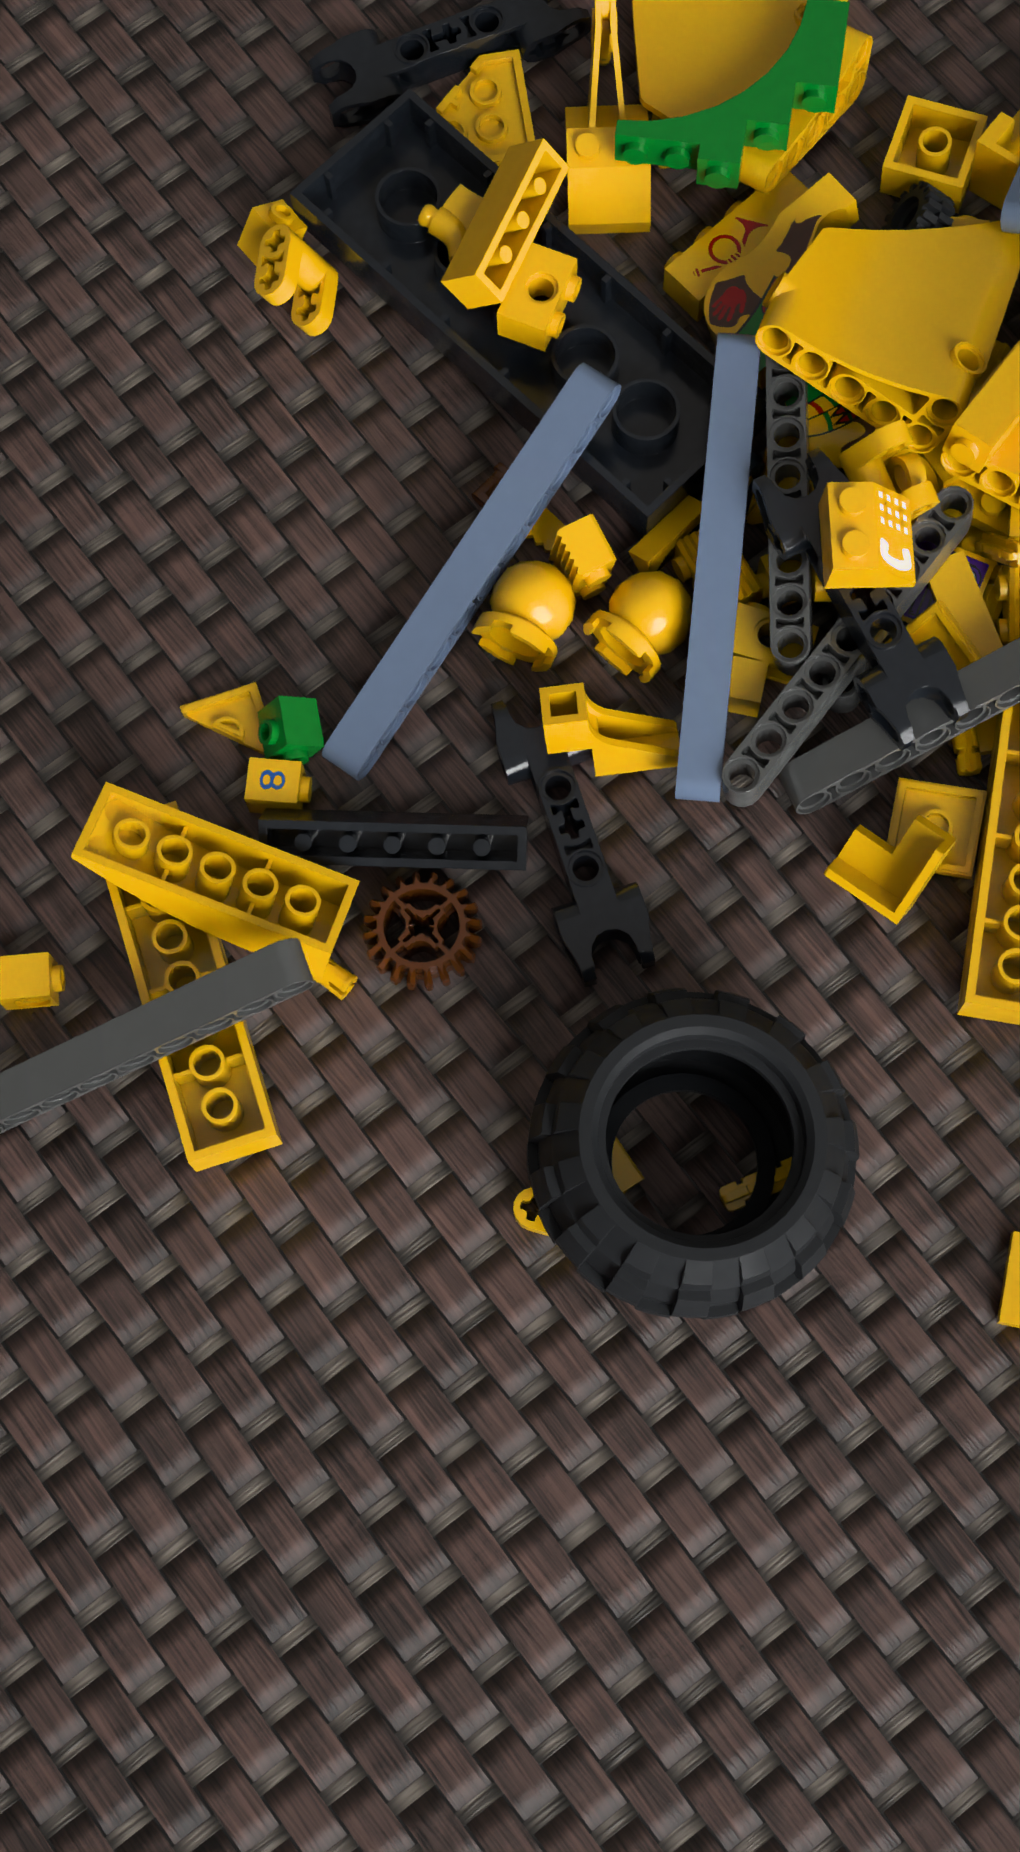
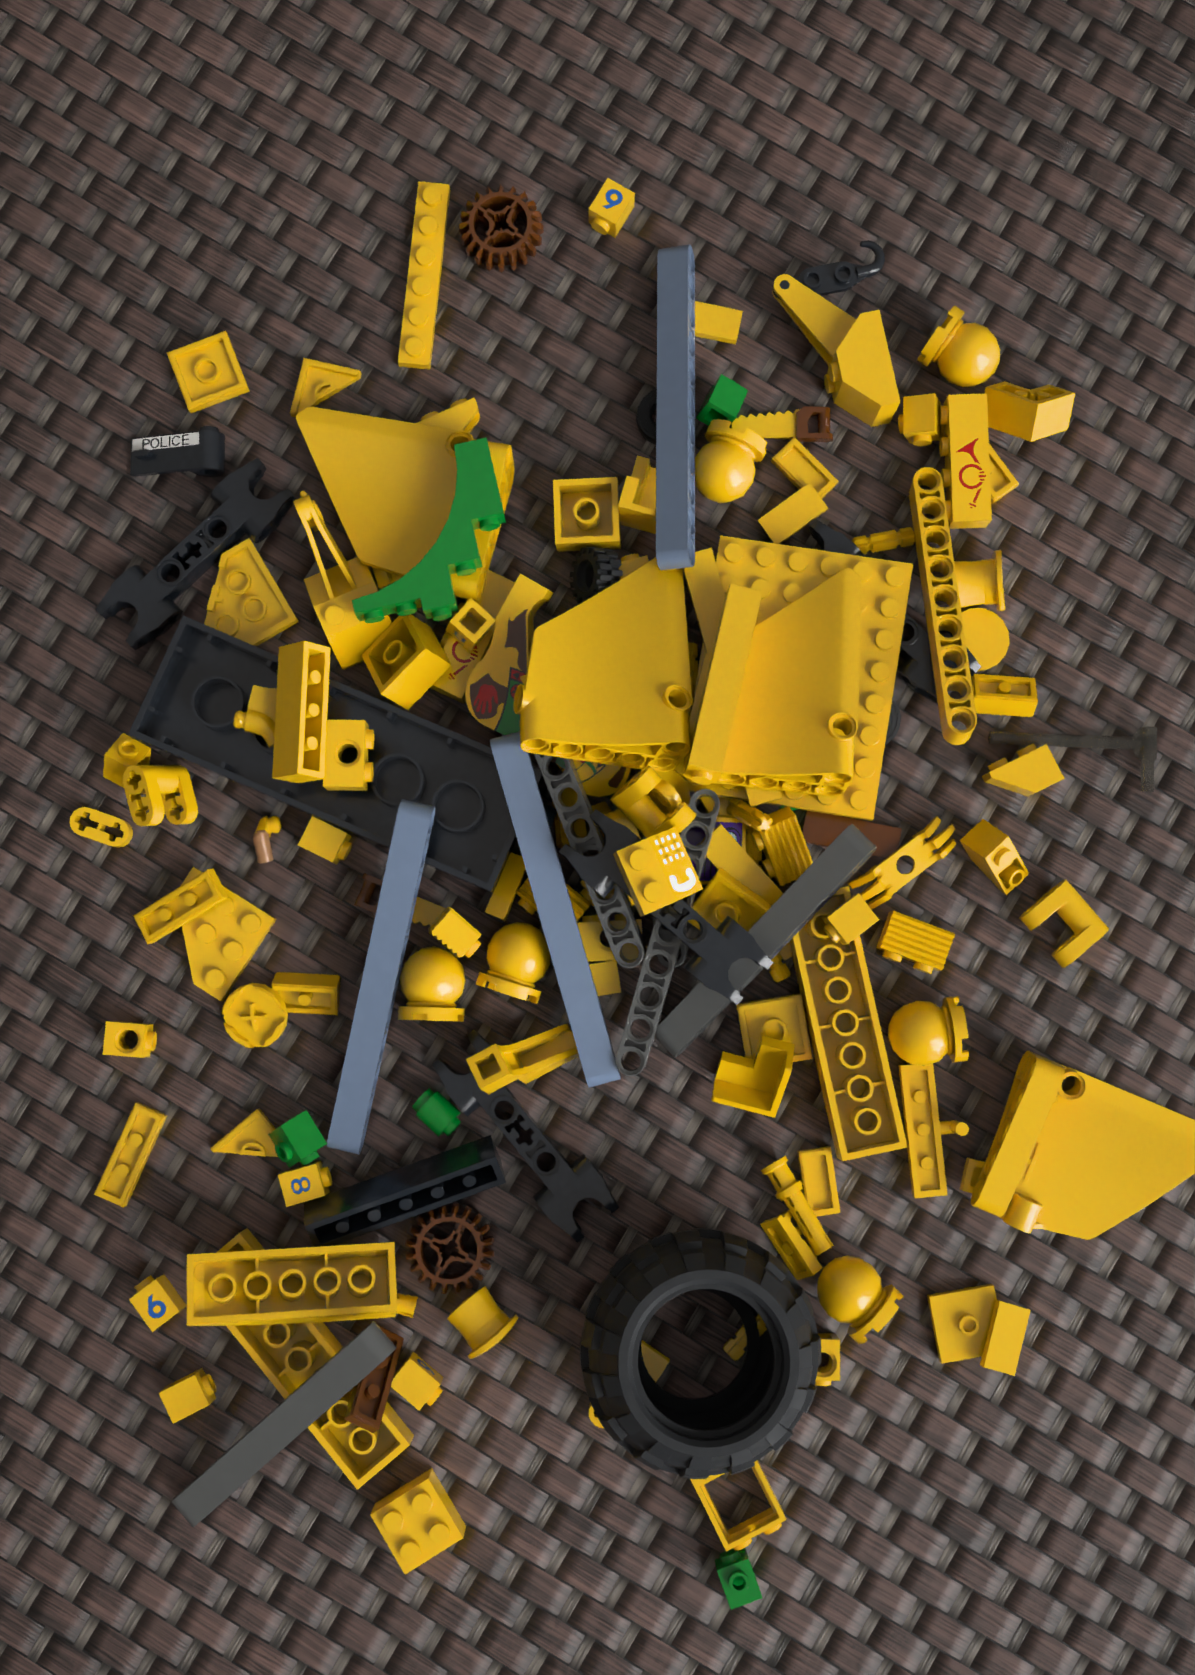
camera: 30 degrees left, 10 degrees up
none -> yellow beam [69,807,133,848]
none -> yellow tile [94,1102,168,1208]
none -> yellow brick [102,1021,157,1058]
none -> yellow brick [129,1274,187,1332]
none -> yellow tile [133,869,228,944]
none -> yellow plate [181,867,277,1002]
none -> yellow tile [222,983,288,1048]
none -> arm [253,816,281,863]
none -> yellow slope [272,972,340,1015]
none -> yellow brick [298,816,352,865]
none -> reddish brown tile [344,1325,404,1433]
none -> yellow brick [361,614,452,710]
none -> yellow brick [370,1468,466,1574]
none -> yellow brick [391,1352,443,1410]
none -> green brick [412,1088,461,1137]
none -> yellow brick [445,598,496,652]
none -> yellow piece [447,1286,519,1359]
none -> yellow window [690,1460,786,1552]
none -> green brick [714,1548,763,1610]
none -> yellow plate [760,1210,822,1280]
none -> yellow pin [761,1156,834,1256]
none -> yellow tile [797,1146,841,1217]
none -> yellow brick [815,1333,840,1386]
none -> yellow tile [817,1255,903,1344]

